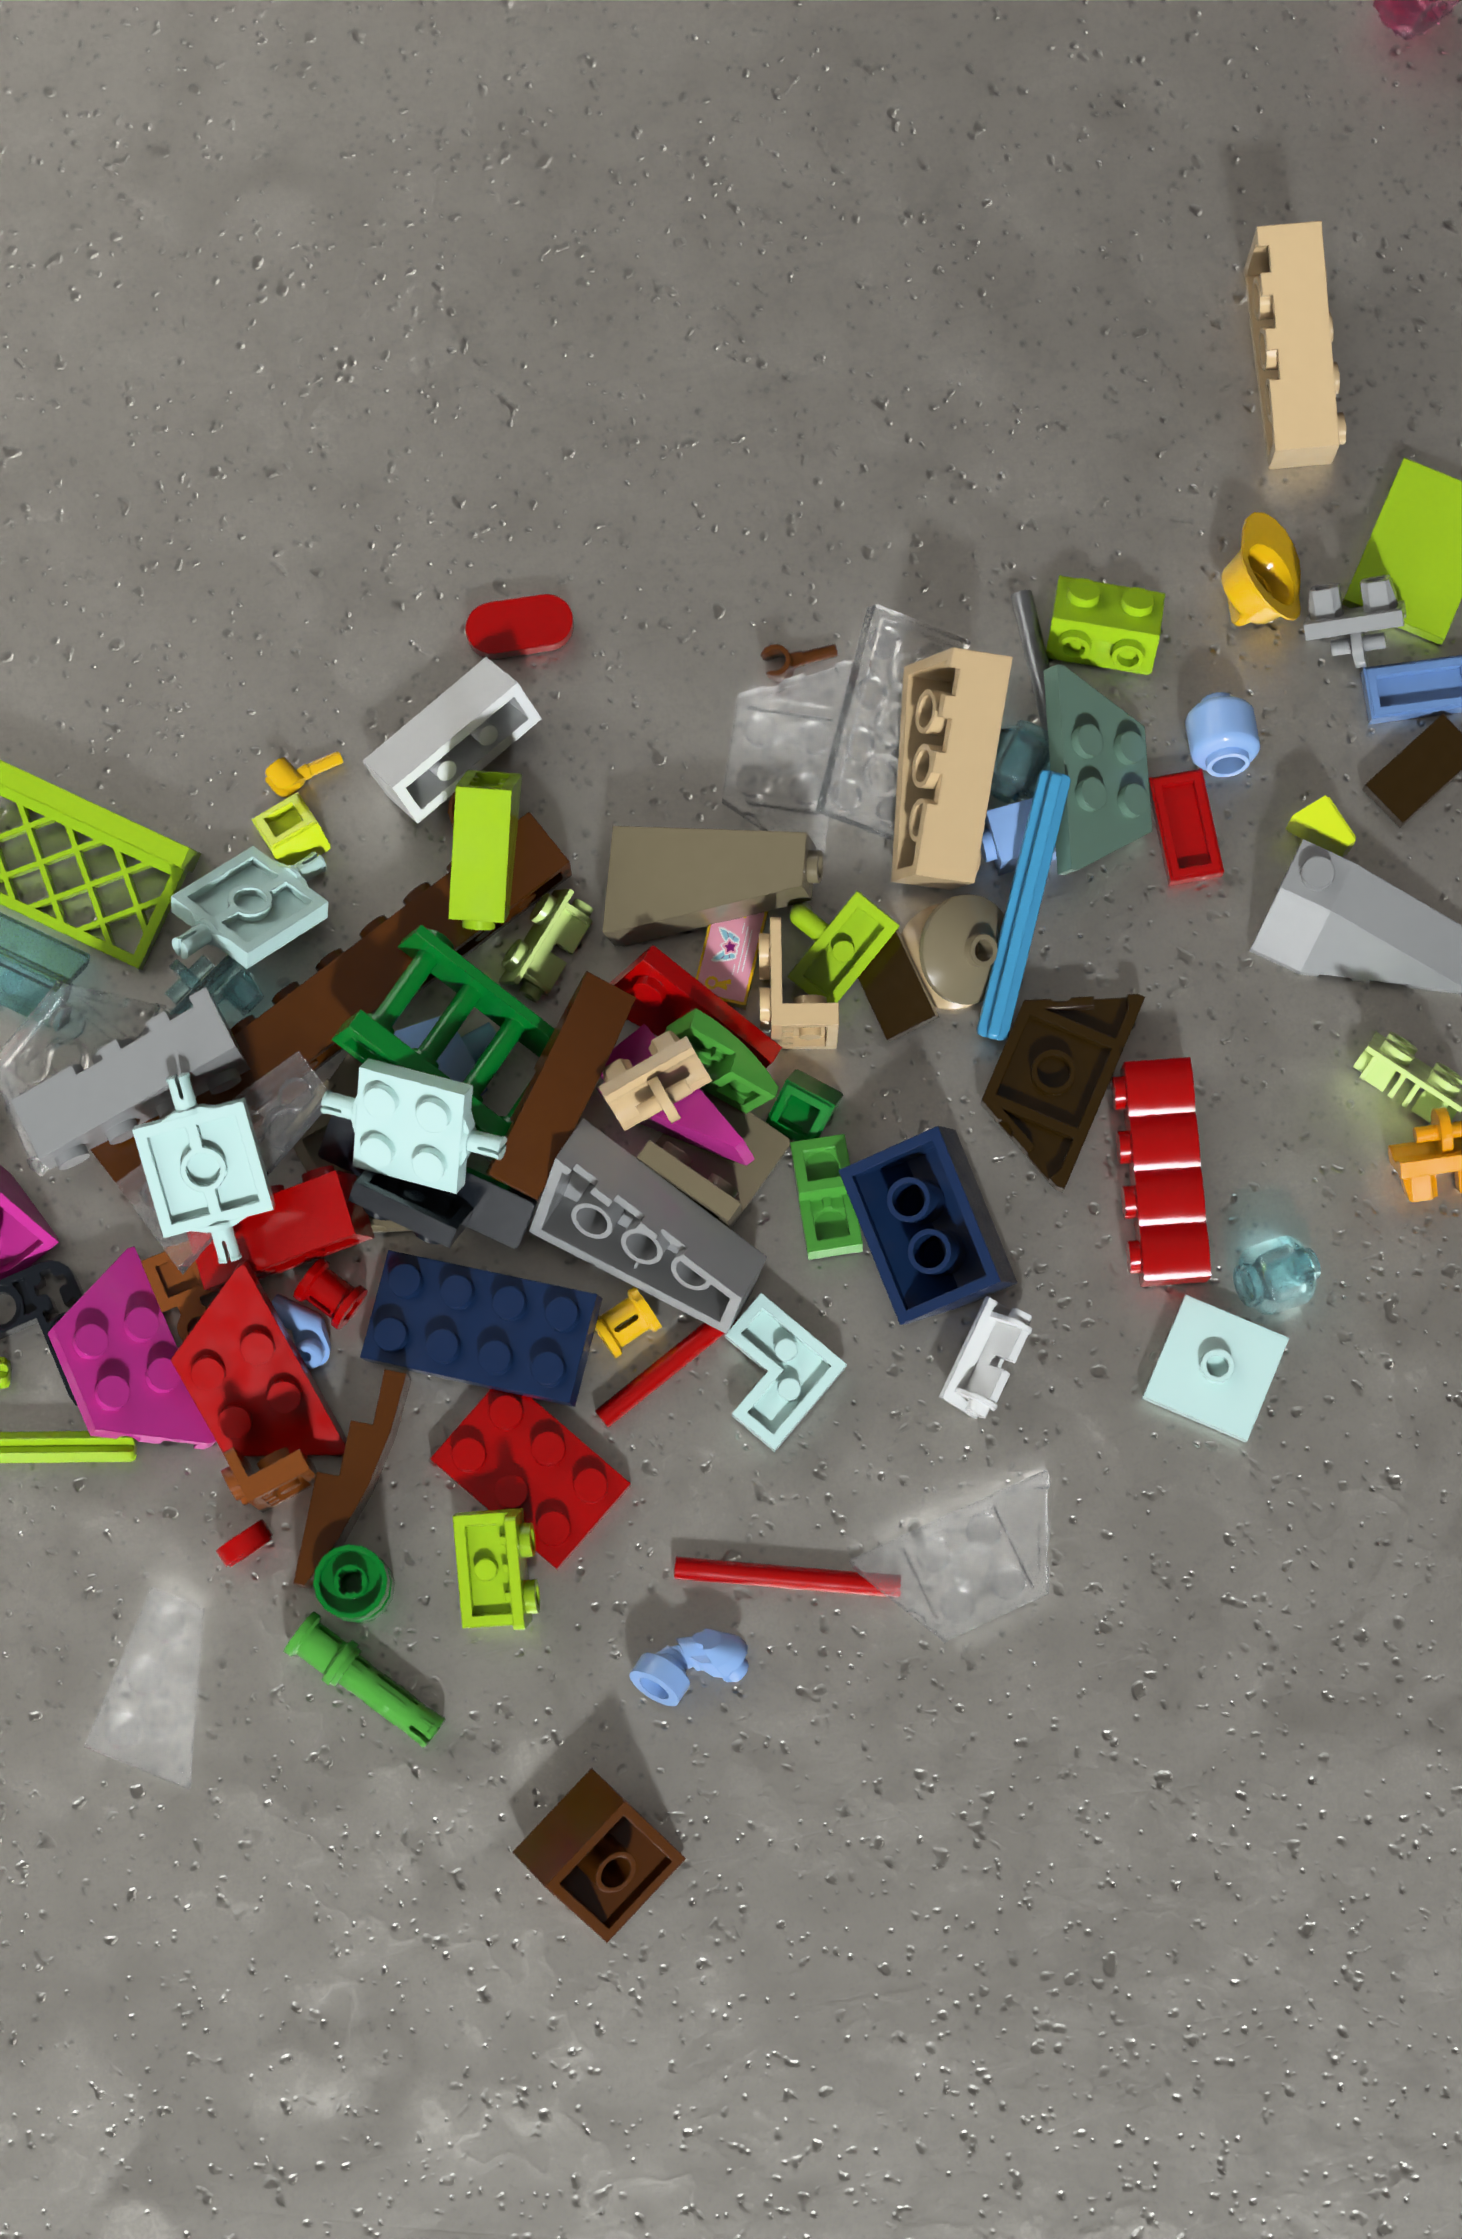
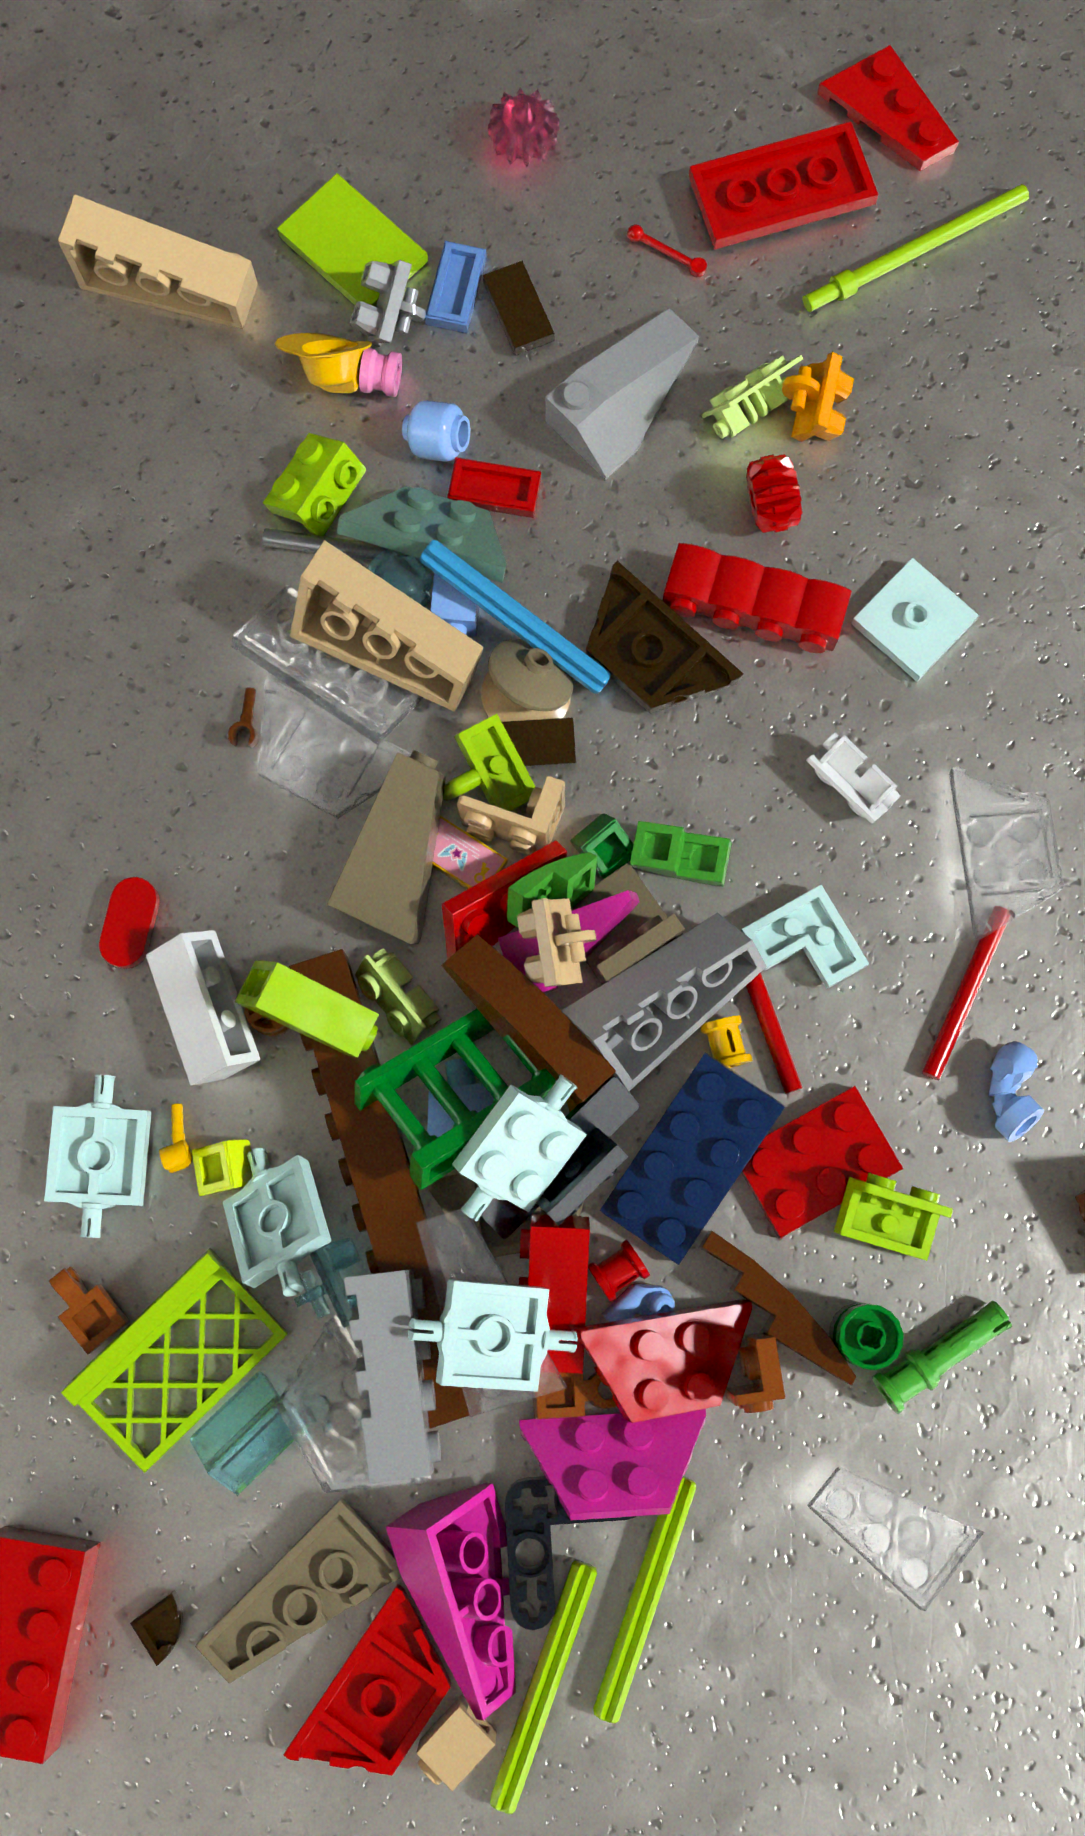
camera: 70 degrees left, 0 degrees up
red tile [215,1519,273,1568] -> none
dark blue slope [838,1126,1017,1325] -> none
clear light blue head [1233,1235,1321,1315] -> none
neon yellow slope [1286,795,1356,857] -> none
none -> light aqua plate [44,1075,152,1238]
none -> dark orange plate [49,1267,130,1355]
none -> bright pink wheel [359,348,402,397]
none -> red gear [746,454,803,533]

